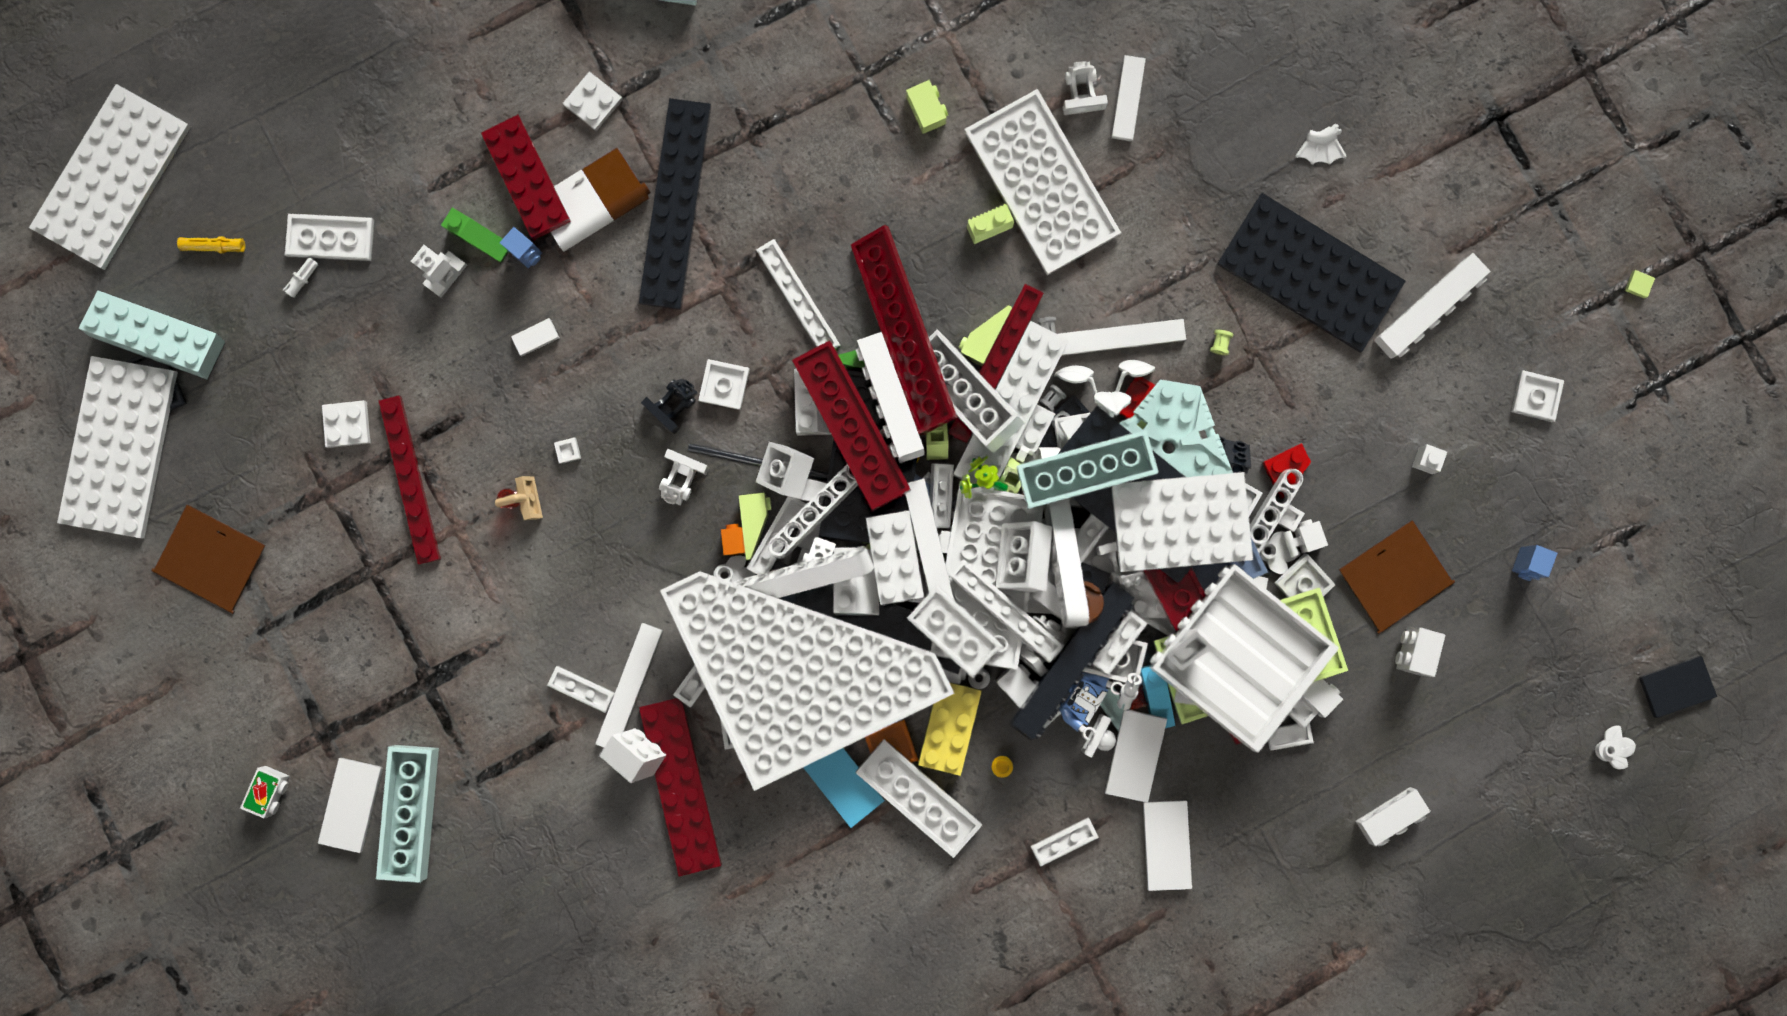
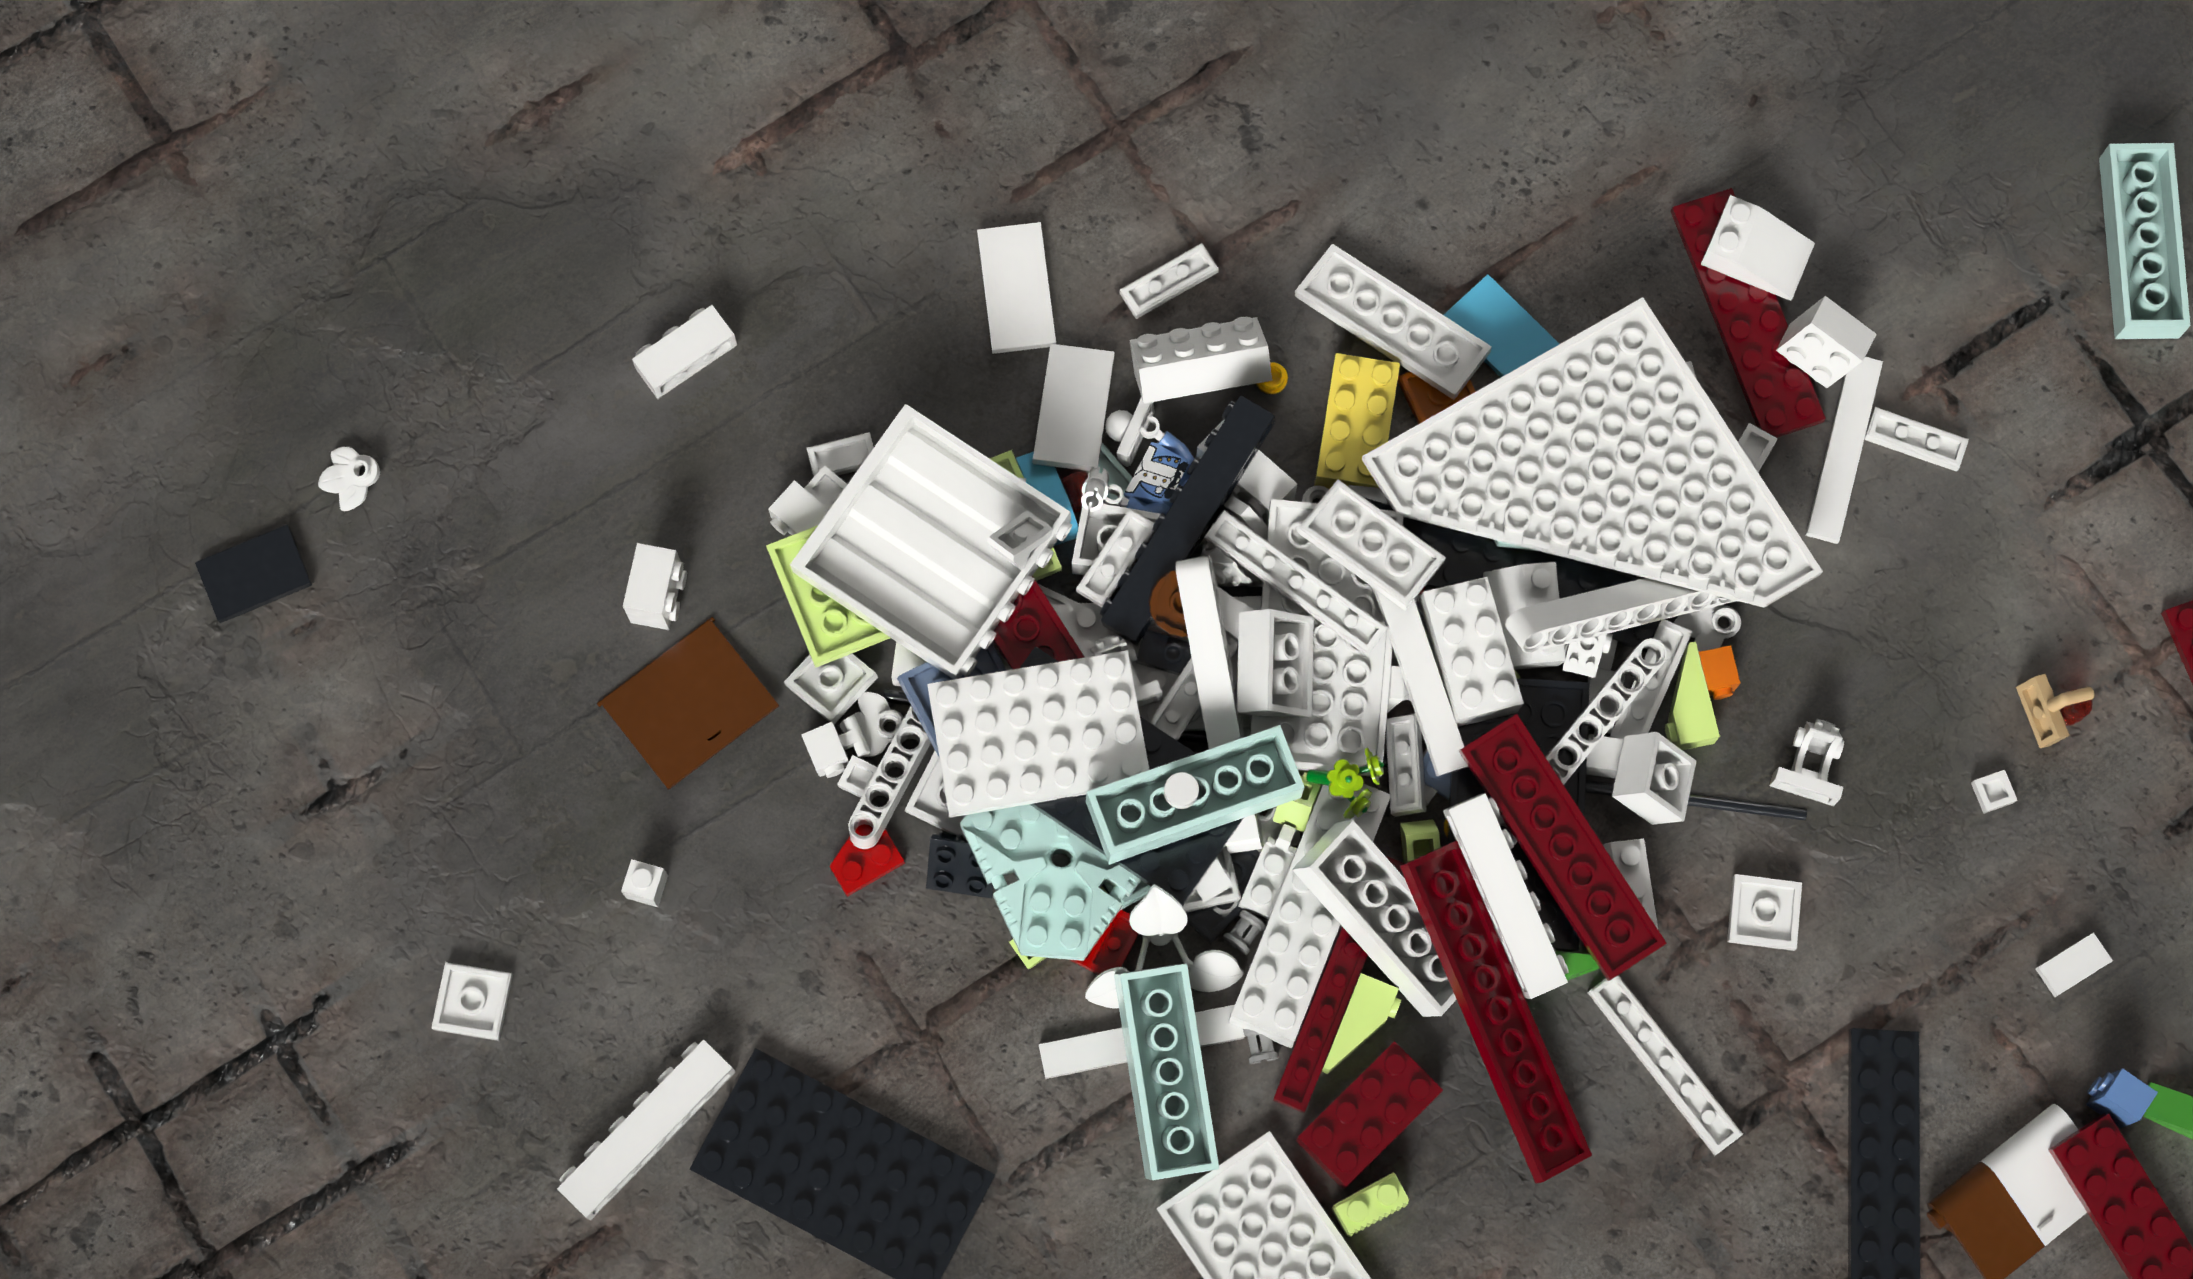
camera: 175 degrees right, 10 degrees down
black tile [641,379,698,434] -> none
yellowish green bush [1210,330,1233,355] -> none
medium blue brick [1512,545,1557,581] -> none
yellowish green tile [1625,270,1655,299] -> none
none -> light aqua brick [1114,964,1219,1180]
none -> white brick [1130,317,1272,403]
none -> white tile [1164,772,1199,809]
none -> dark red brick [1296,1041,1443,1190]
none -> white slope [1701,195,1815,301]

